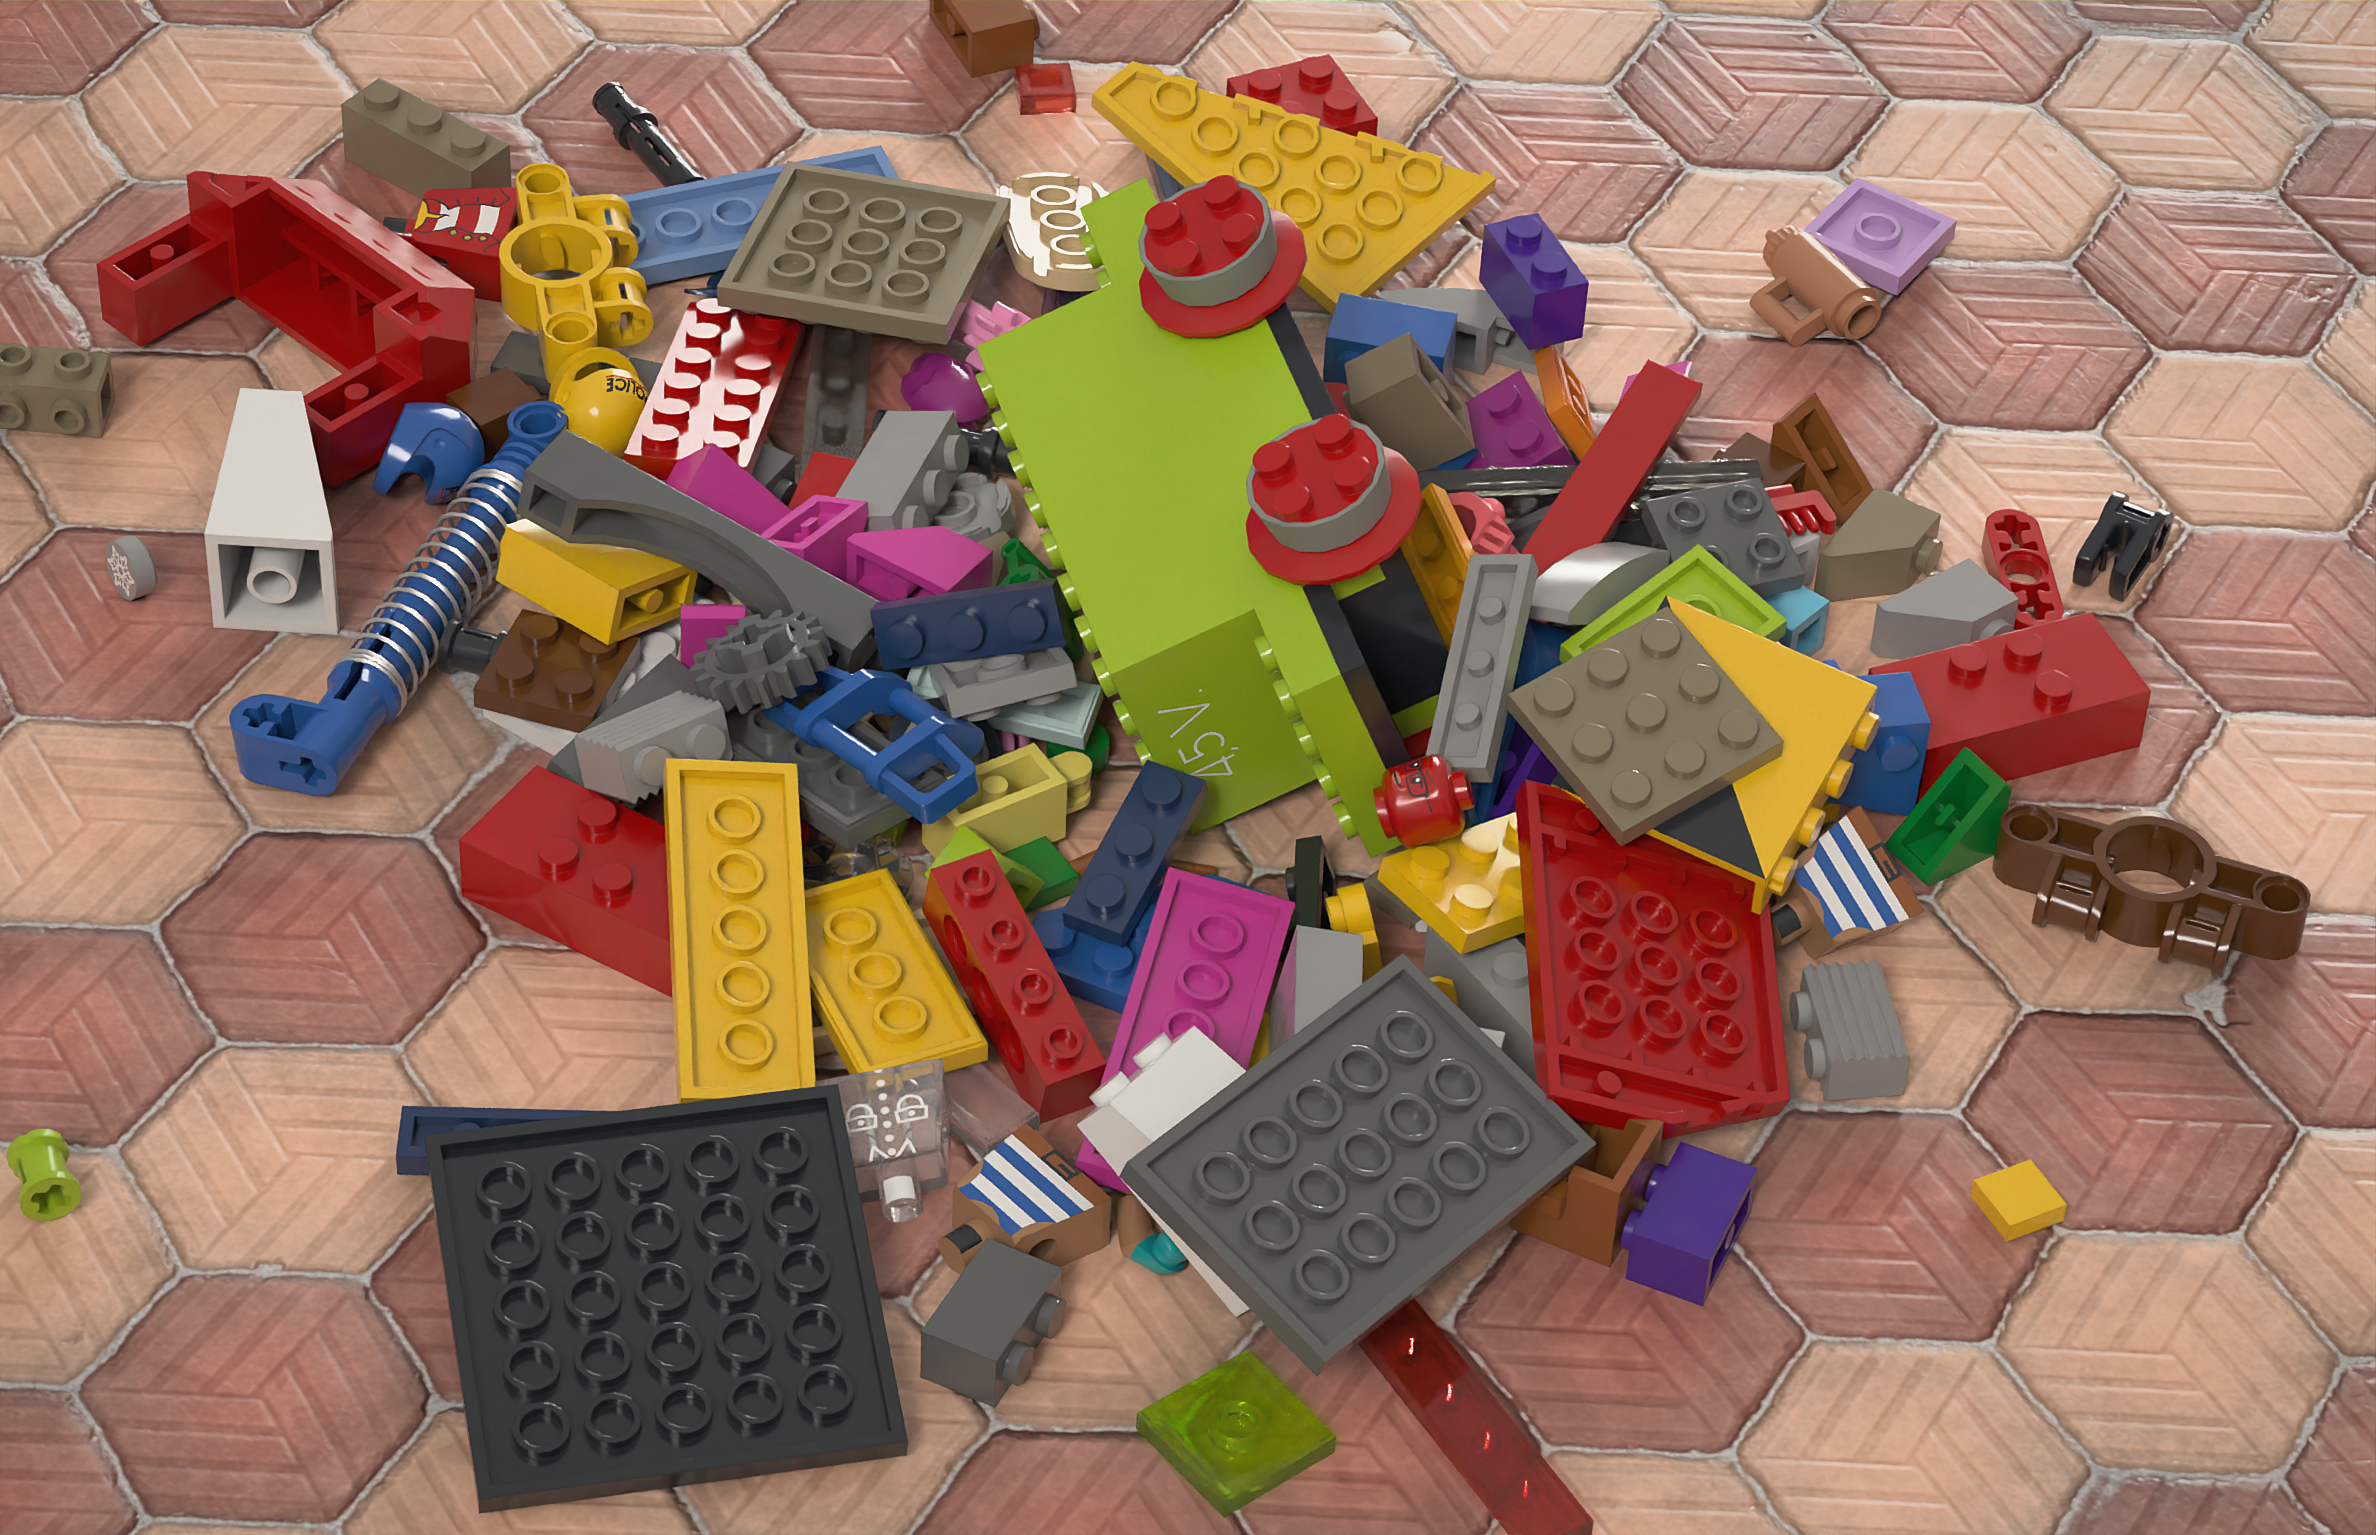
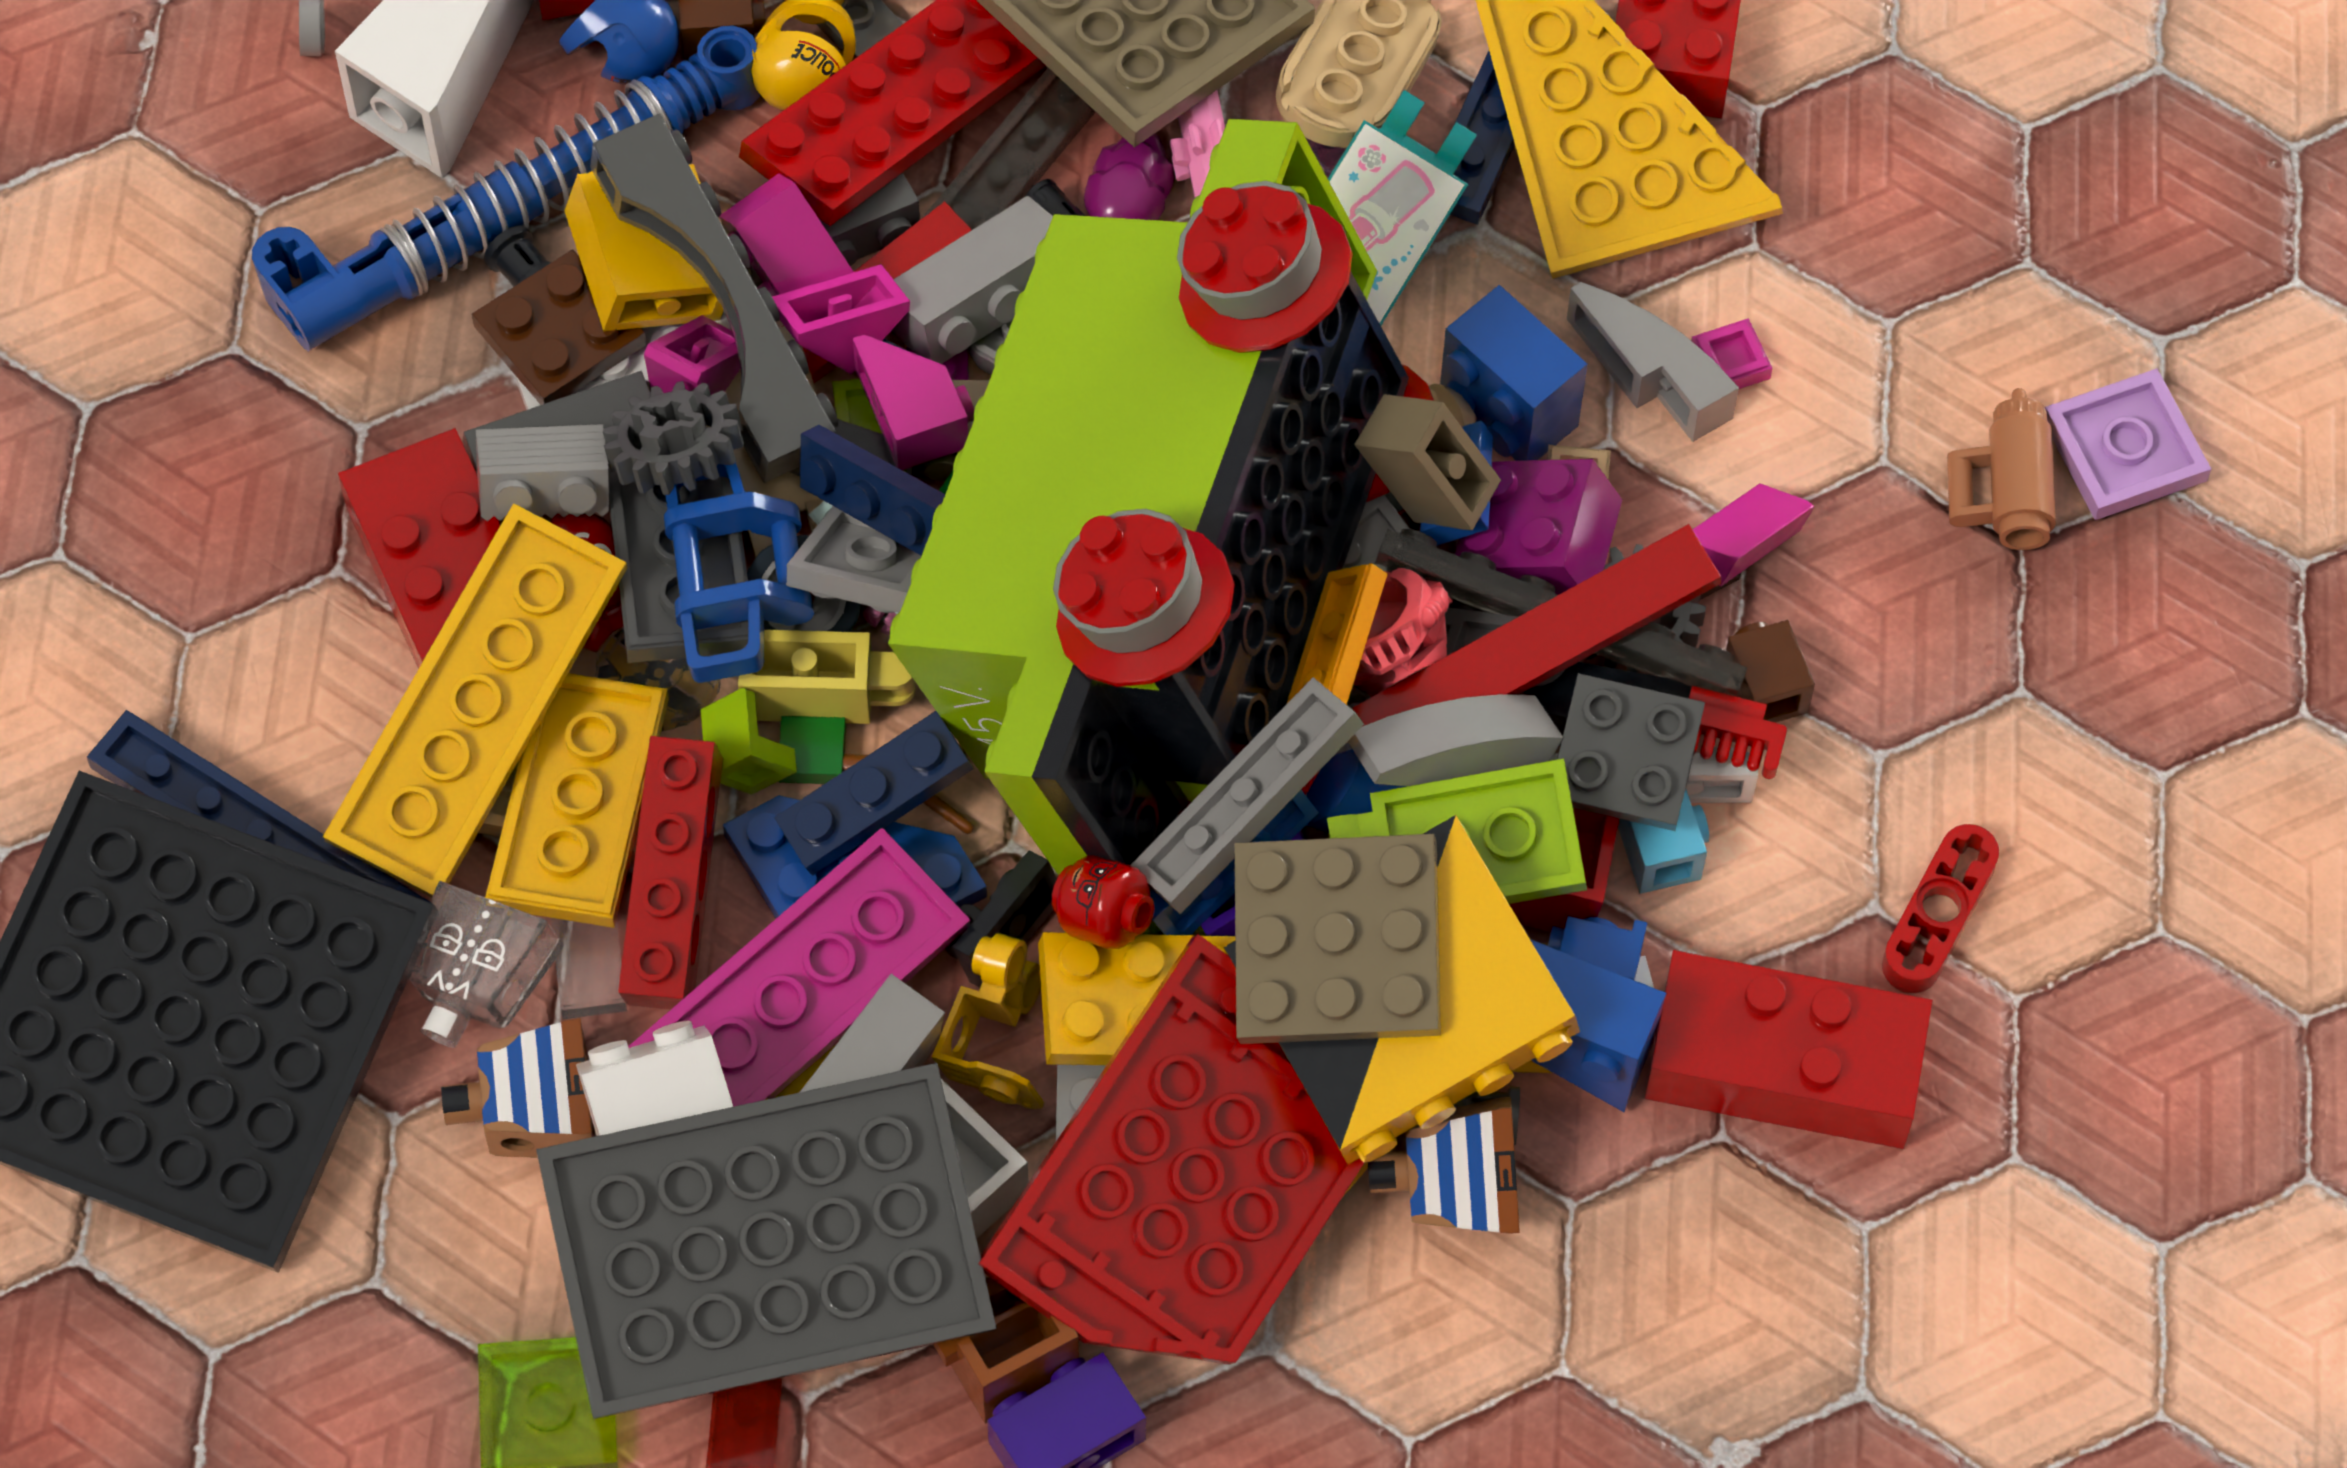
camera: 35 degrees right, 20 degrees up
dark grey brick [920,1238,1067,1408] -> none
dark purple brick [1479,212,1589,350] -> none
orange tile [1533,345,1597,461] -> none
dark orange slope [1771,392,1874,526] -> none
light grey brick [1789,959,1910,1101] -> none
dark tan slope [1814,486,1943,602] -> none
light grey slope [1870,558,2019,660] -> none
green slope [1884,747,2012,886] -> none
reddish brown piece [1992,803,2311,979] -> none
black piece [2072,491,2174,602] -> none

